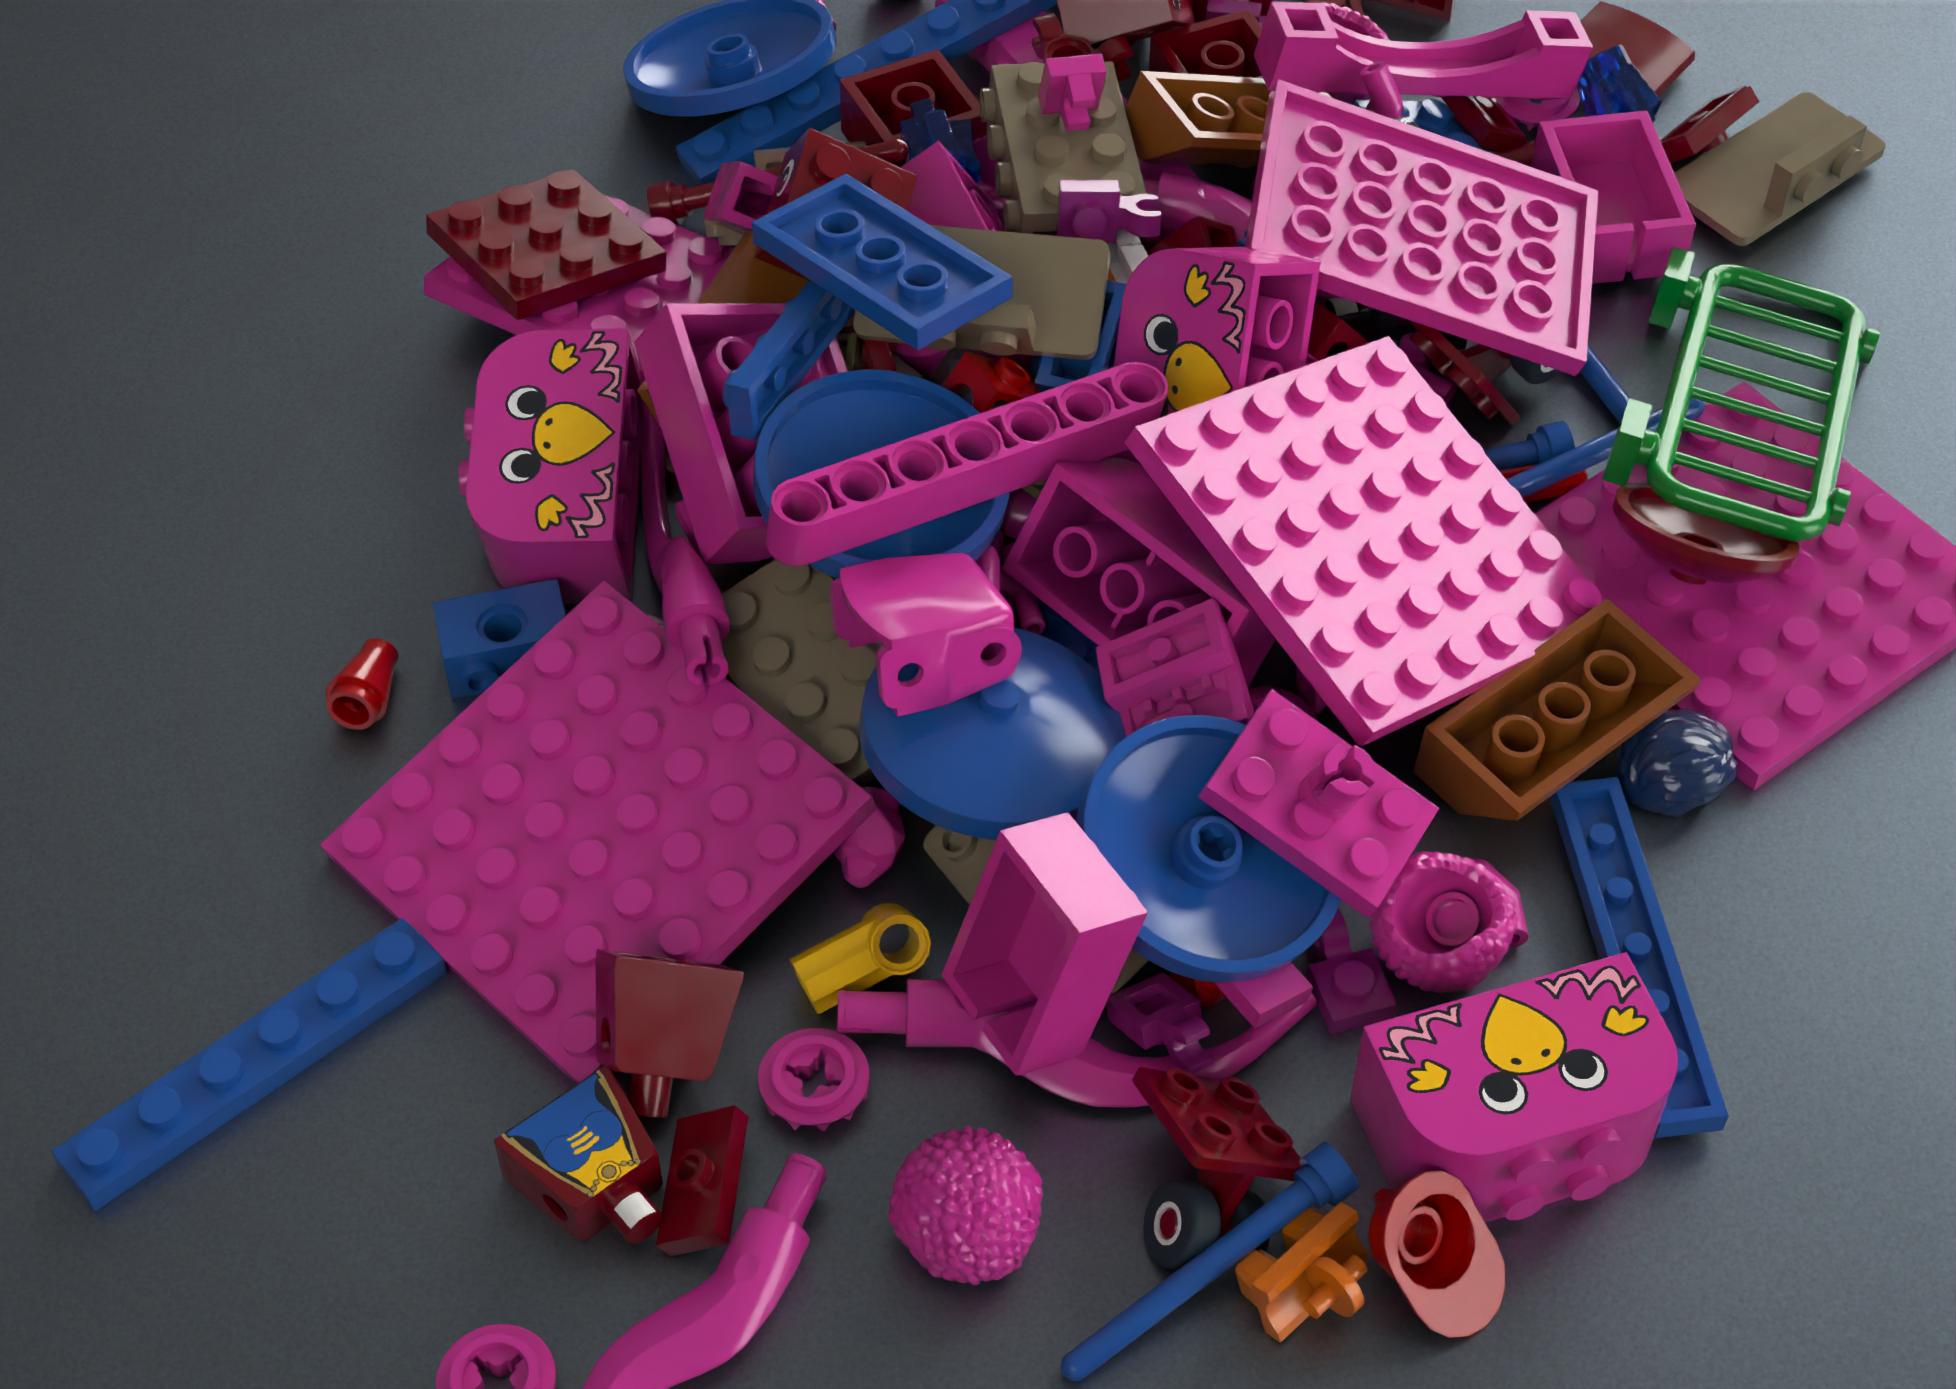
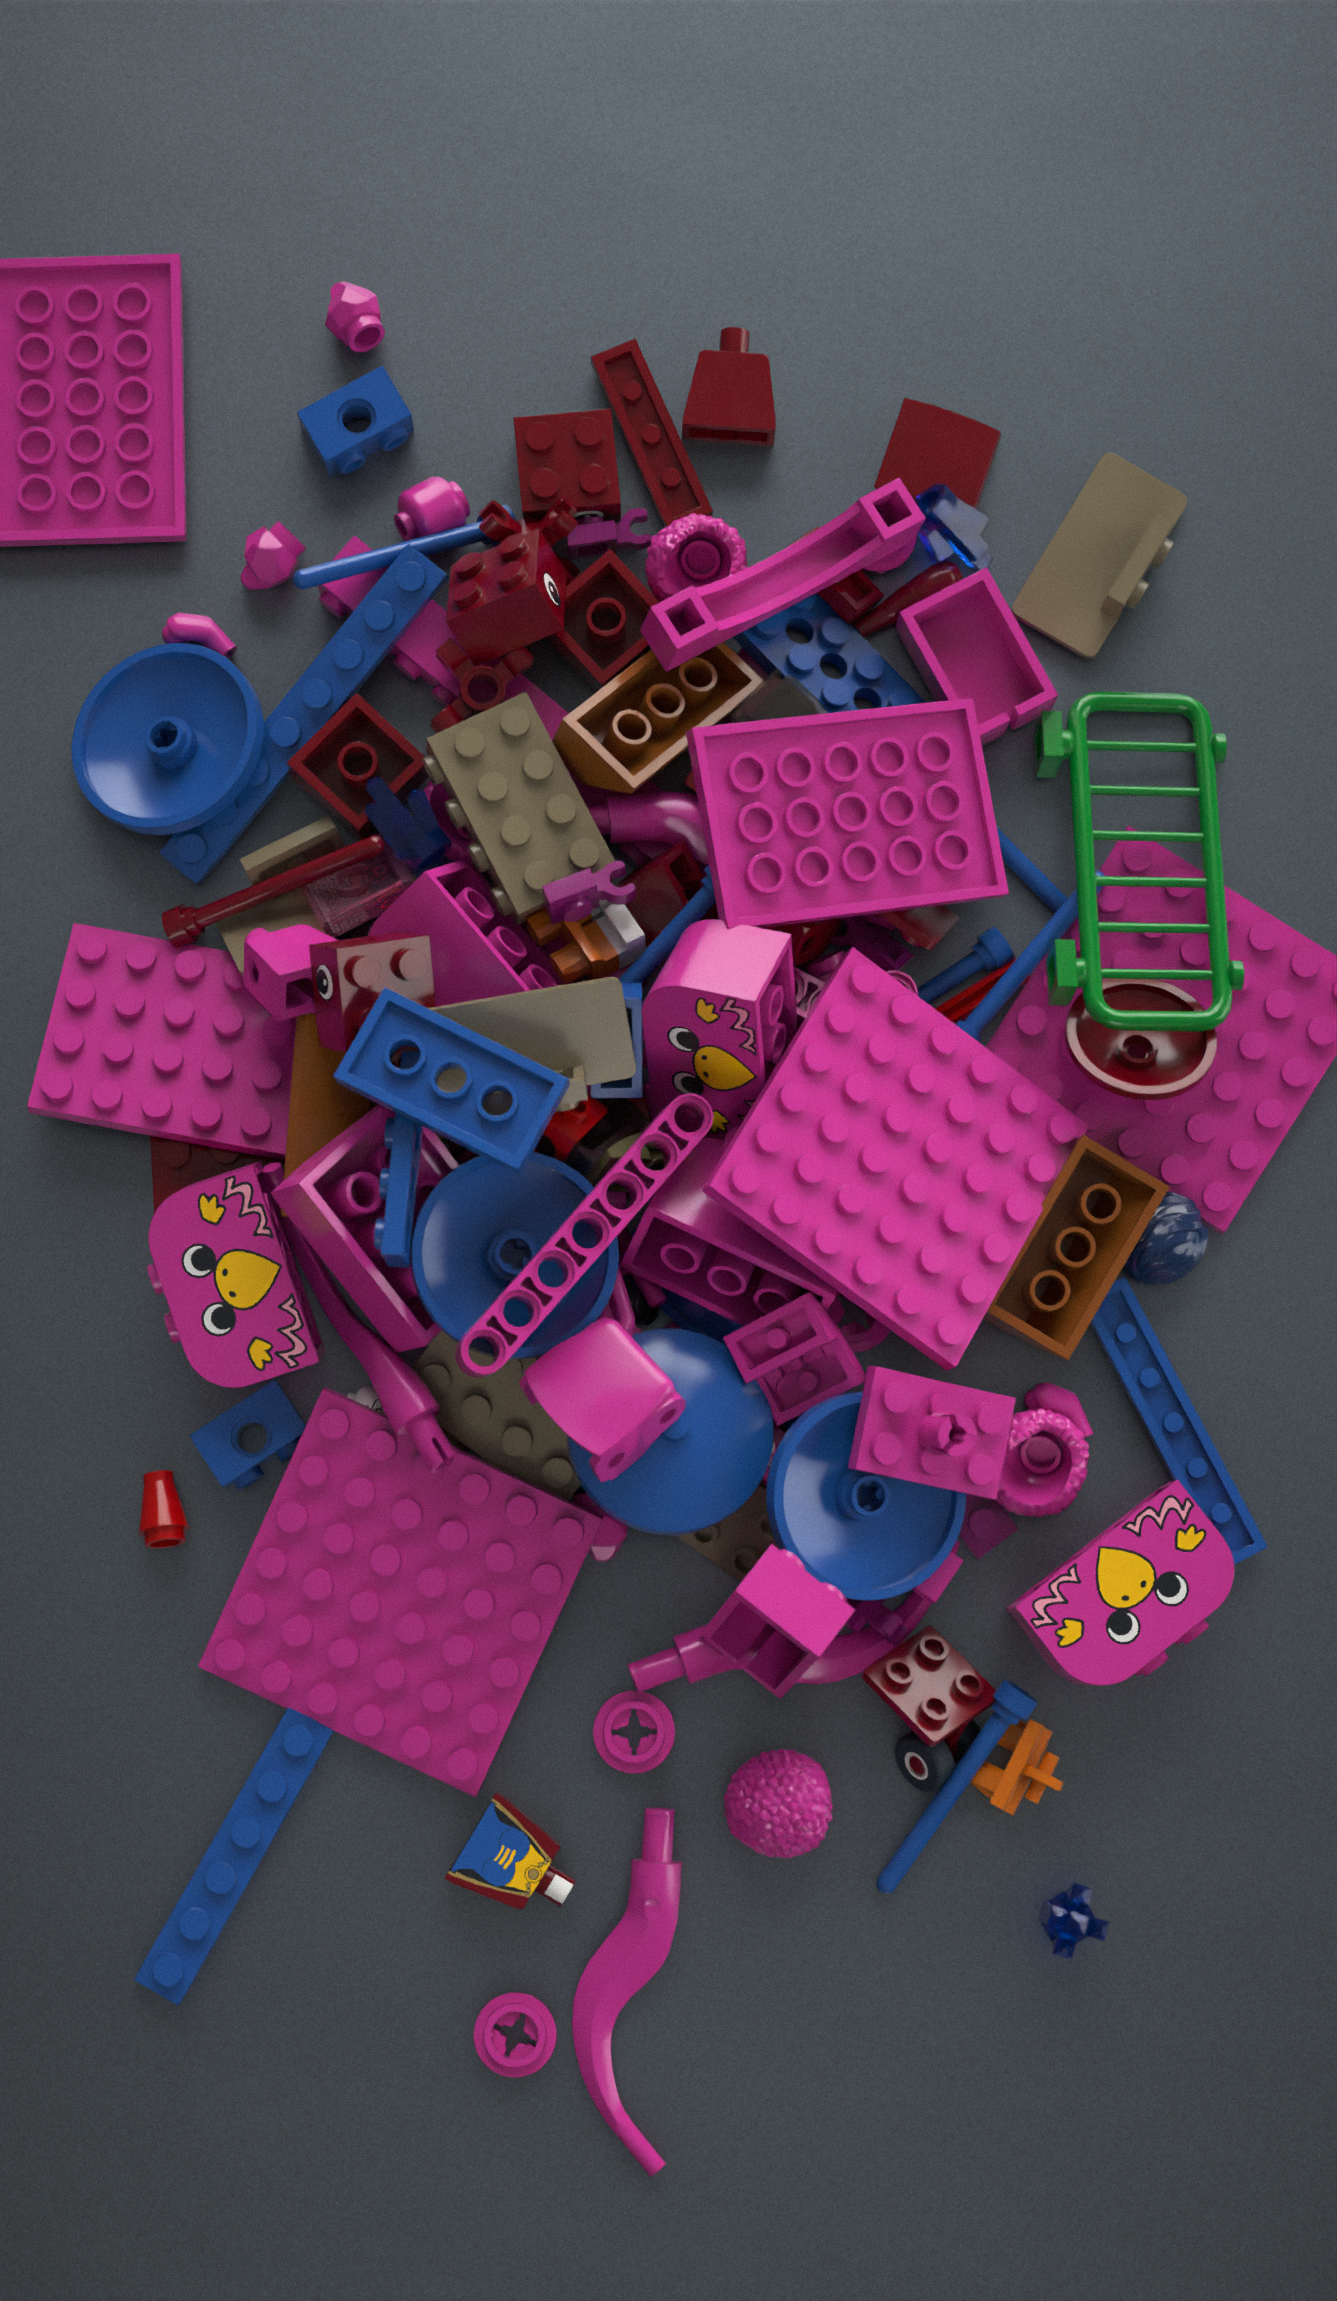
camera: 25 degrees left, 30 degrees up
dark red plate [426,169,667,321] -> none
dark red torso [595,949,744,1117] -> none
dark red plate [656,1105,749,1256] -> none
yellow piece [789,903,931,1014] -> none
dark pink tile [1038,54,1107,132] -> none
dark pink arm [1360,60,1403,121] -> none
piece [1368,1170,1506,1338] -> none
dark red plate [1660,85,1759,164] -> none

